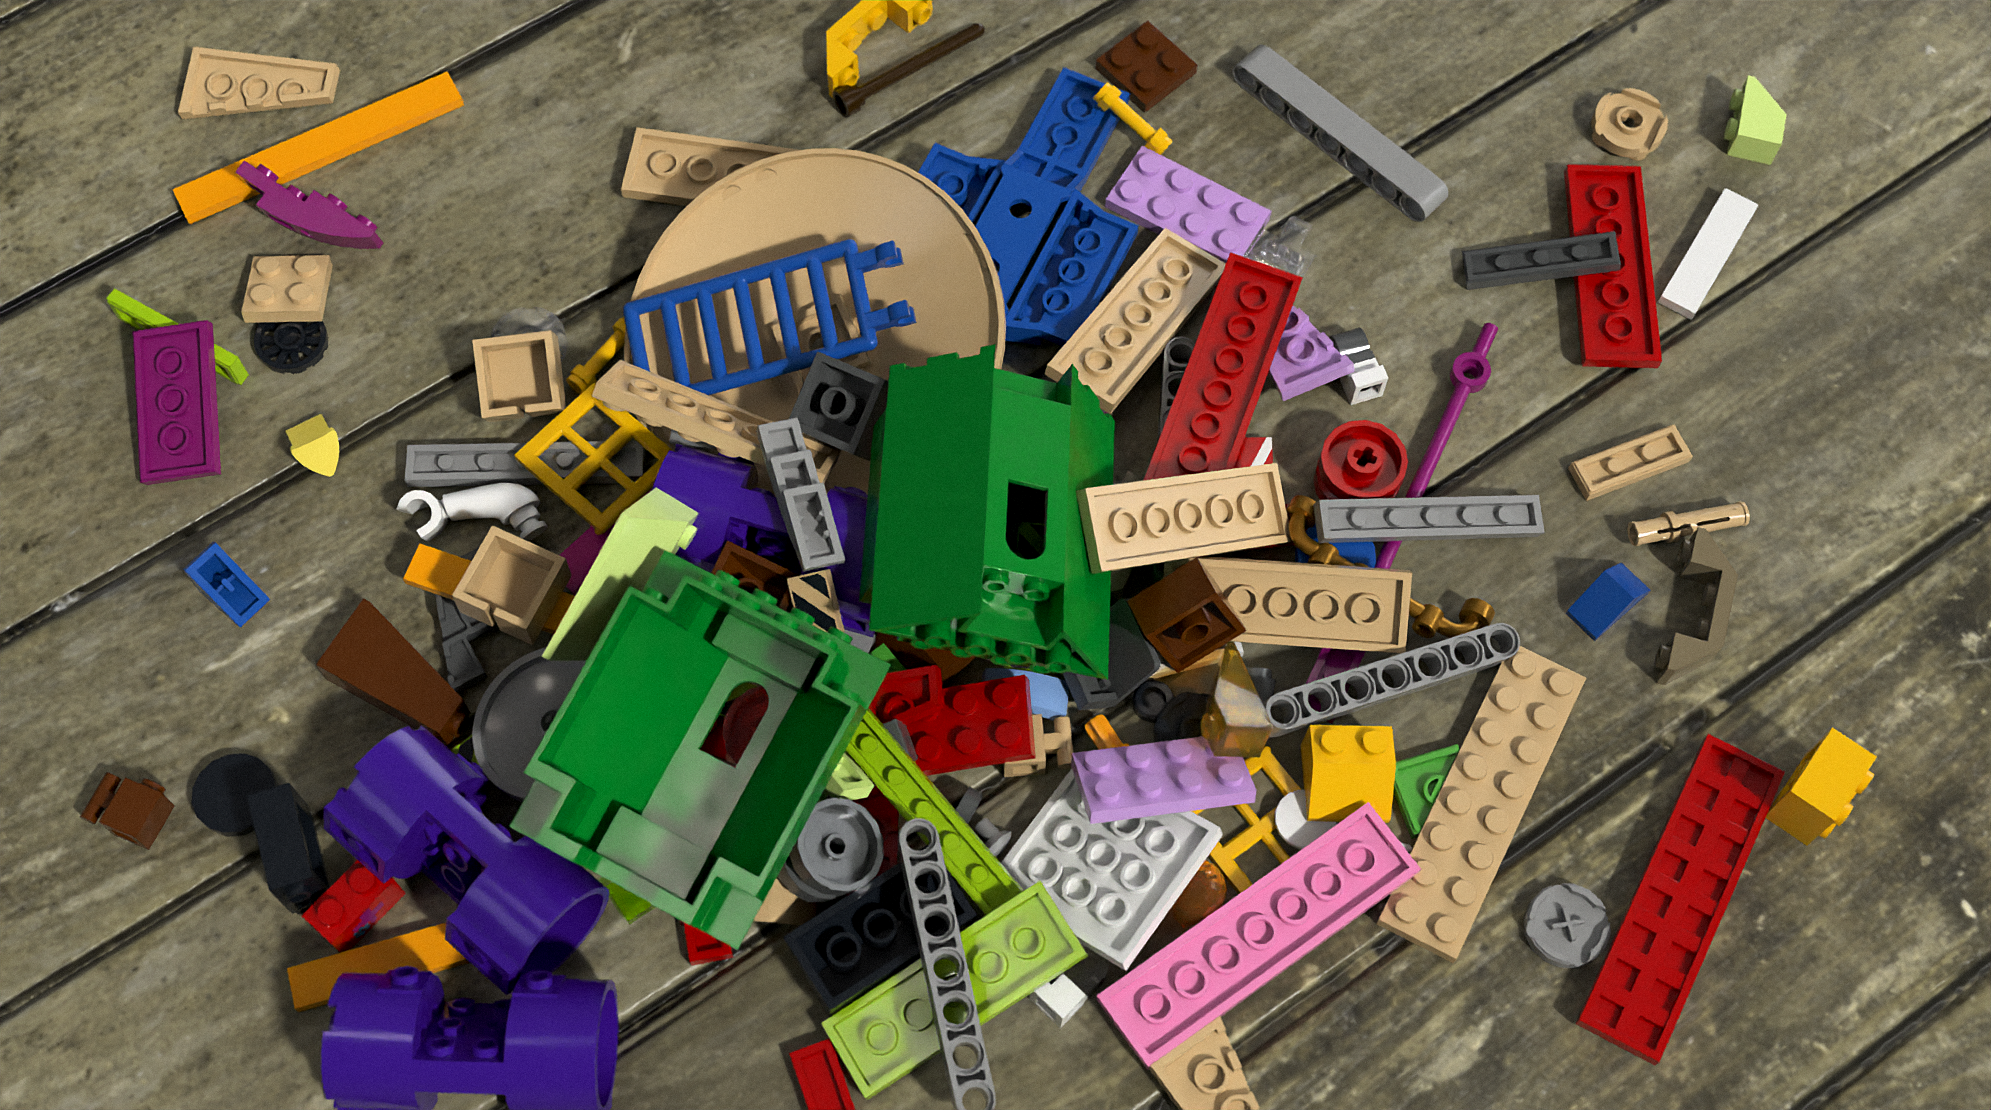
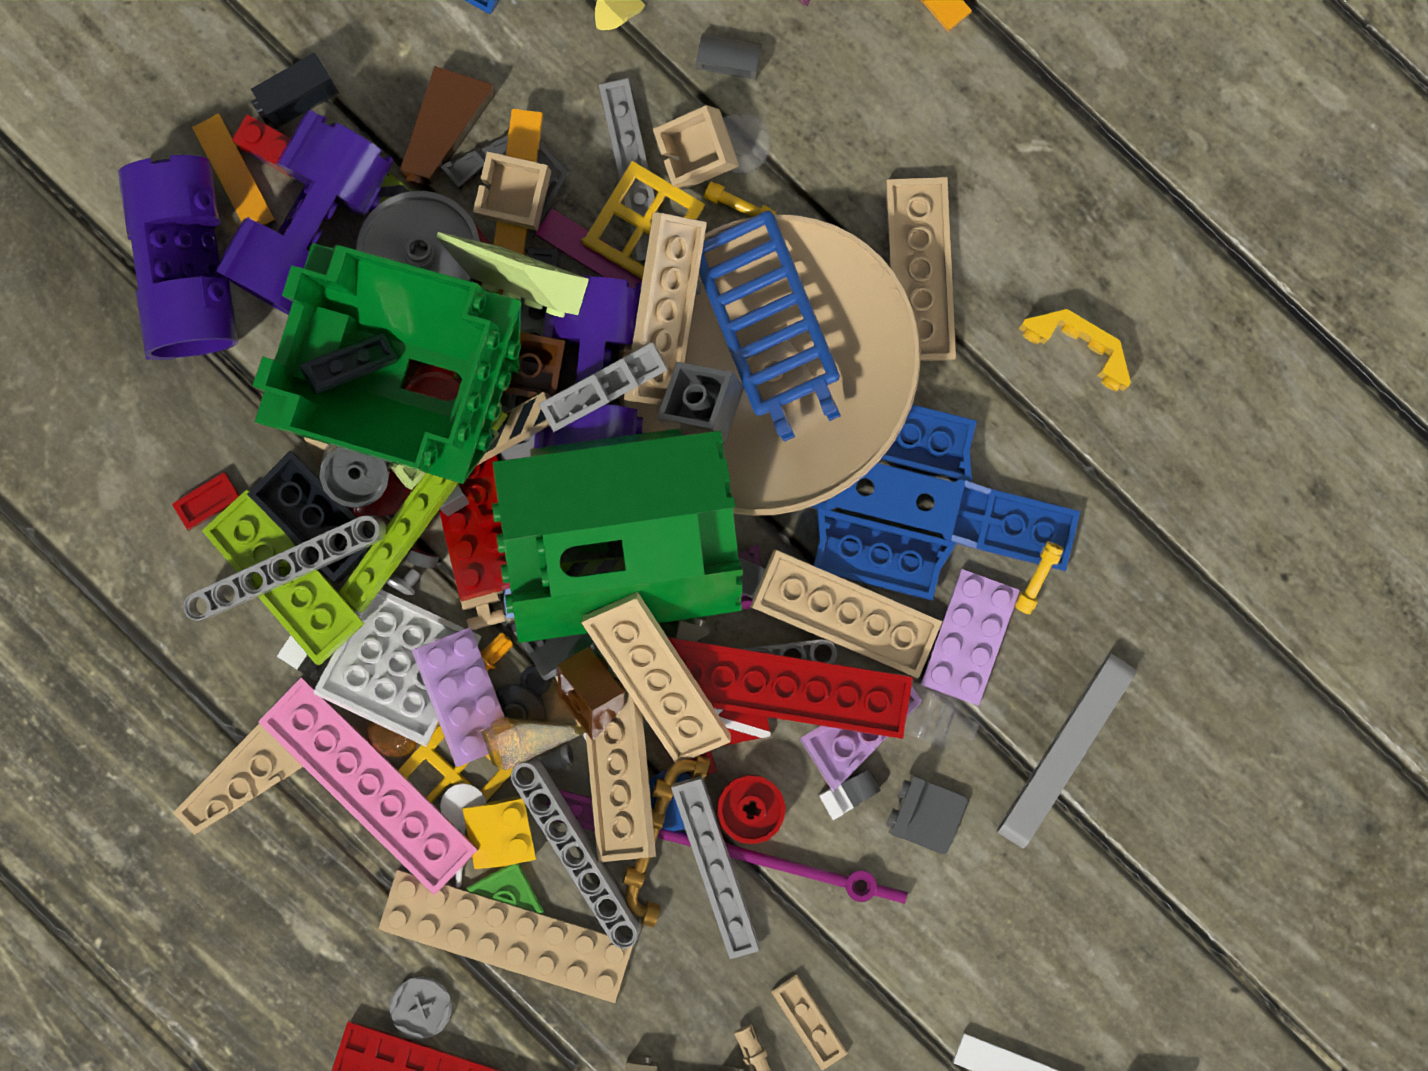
camera: 80 degrees right, 20 degrees up
black tile [192,753,279,837] -> none
white piece [396,482,548,542] -> none
dark brown piece [833,23,985,118] -> none
reddish brown plate [1095,21,1198,113] -> none
dark grey tile [1462,231,1621,290] -> none
red plate [1564,164,1662,368] -> none
blue slope [1566,562,1651,641] -> none
tan plate [1591,88,1668,161] -> none
none -> black tile [300,332,398,395]
none -> dark grey brick [696,33,762,80]
none -> dark grey bracket [886,775,967,854]

